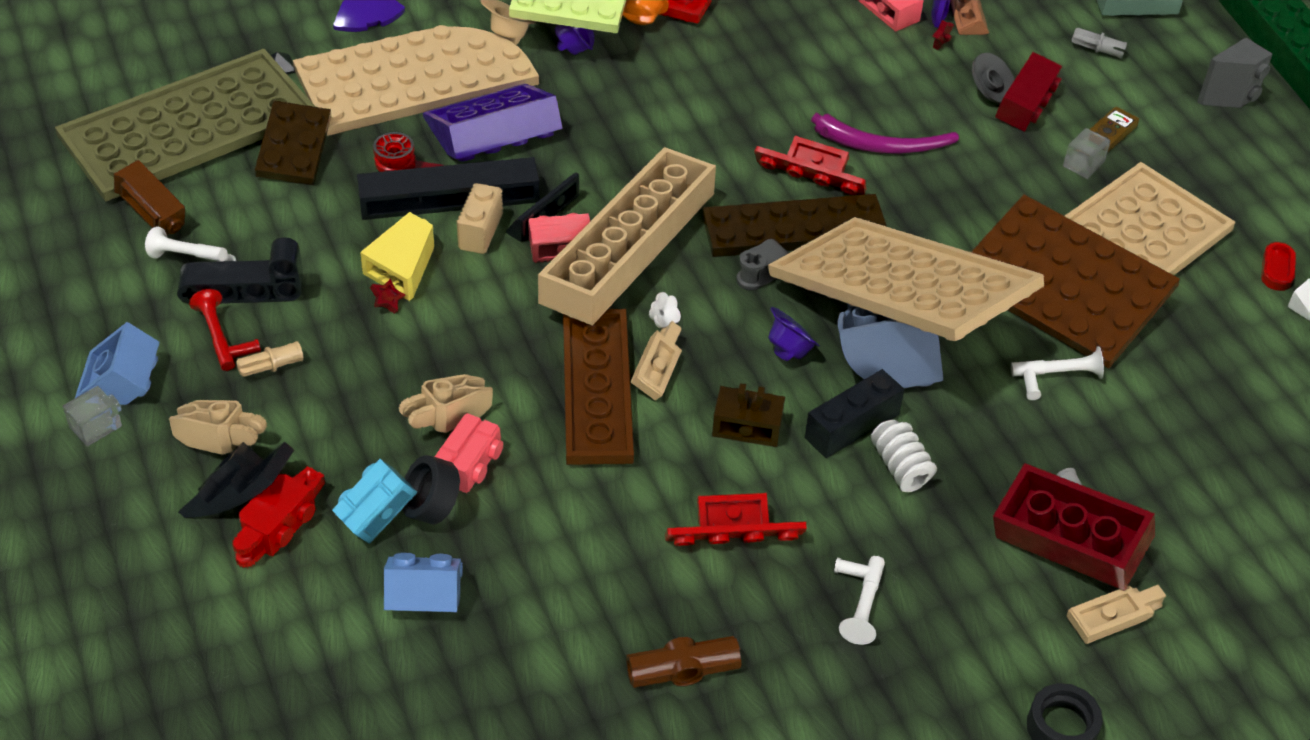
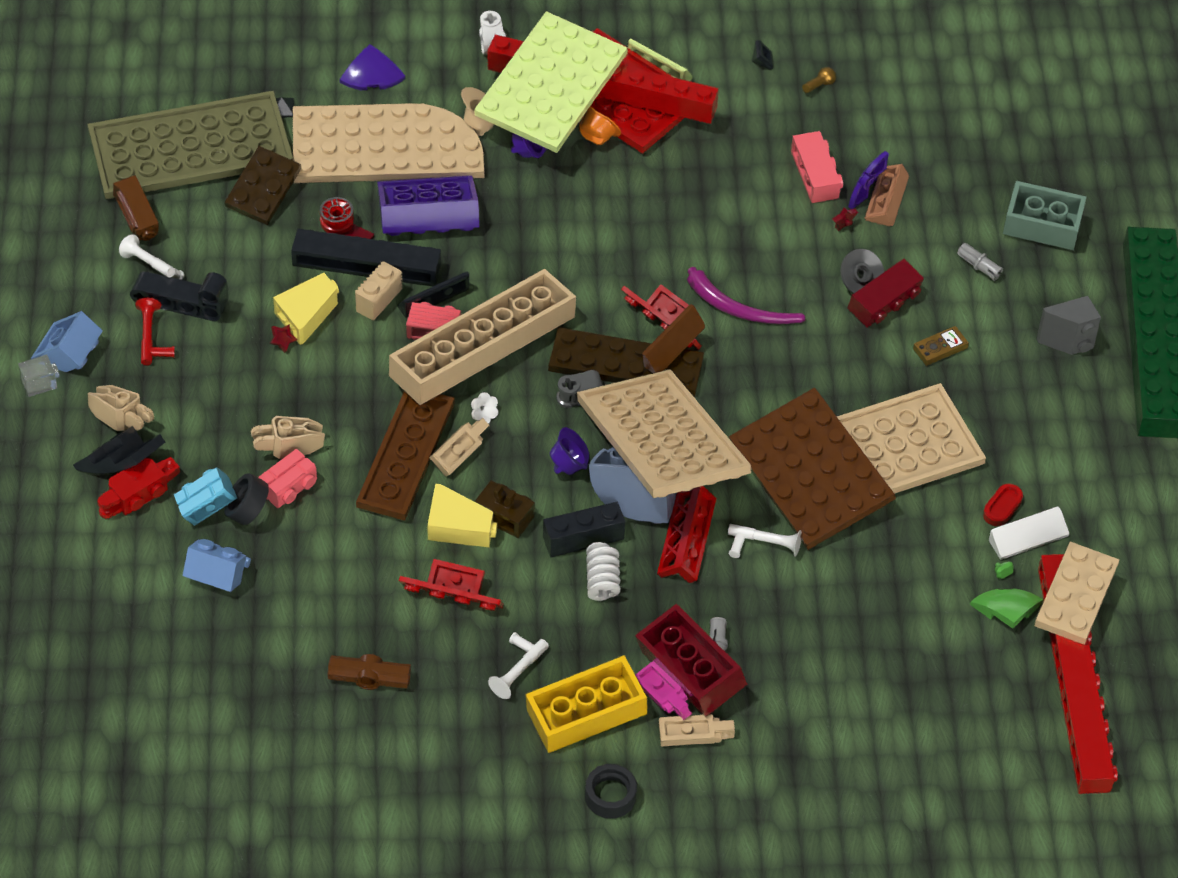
camera: 20 degrees right, 5 degrees up
tan axle [236,341,304,377] -> none
clear brick [1063,128,1111,179] -> none
none -> light yellow slope [427,484,498,547]
none -> yellow brick [526,655,647,753]
none -> dark pink hinge [635,661,692,720]
none -> reddish brown slope [642,304,705,373]
none -> red fence [657,486,717,583]

